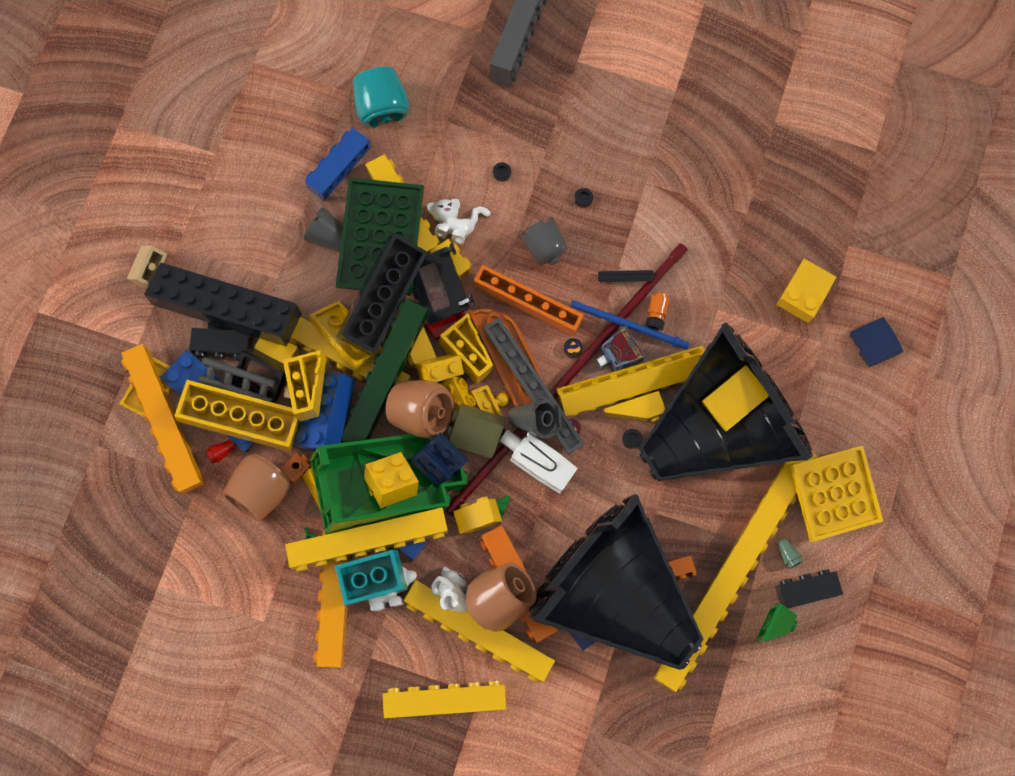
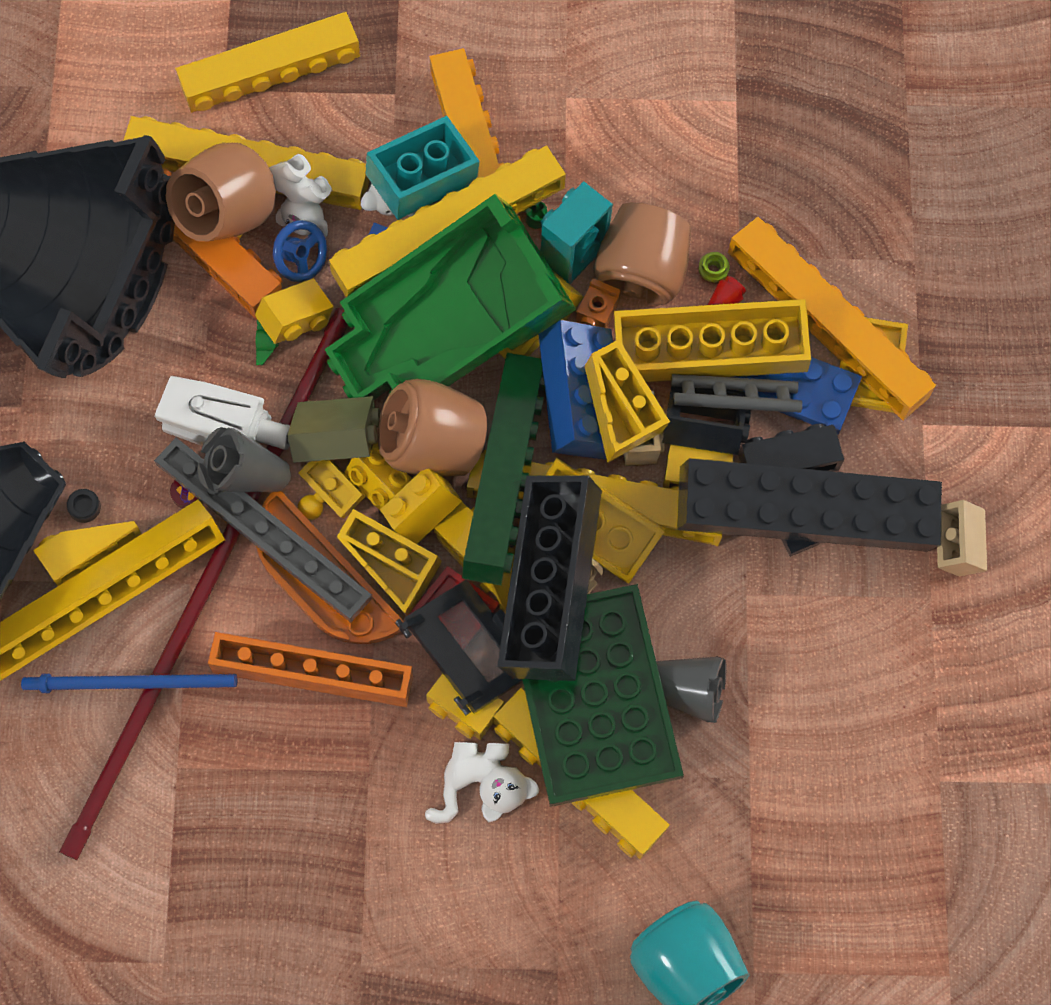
camera: 160 degrees right, 5 degrees down
blue brick [305,127,371,201] -> none
yellow brick [364,452,419,508] -> none
dark blue slope [410,432,468,487] -> none
black tile [493,162,511,182] -> none
dark grey cylinder [520,217,566,265] -> none
black tile [564,338,583,358] -> none
black tile [574,188,593,208] -> none
torso [596,326,645,371] -> none
black axle [598,270,654,282] -> none
black tile [645,317,665,331] -> none
orange brick [648,292,670,321] -> none
none -> blue piece [273,220,327,282]
none -> teal brick [540,181,613,284]
none -> lime plate [698,252,730,282]

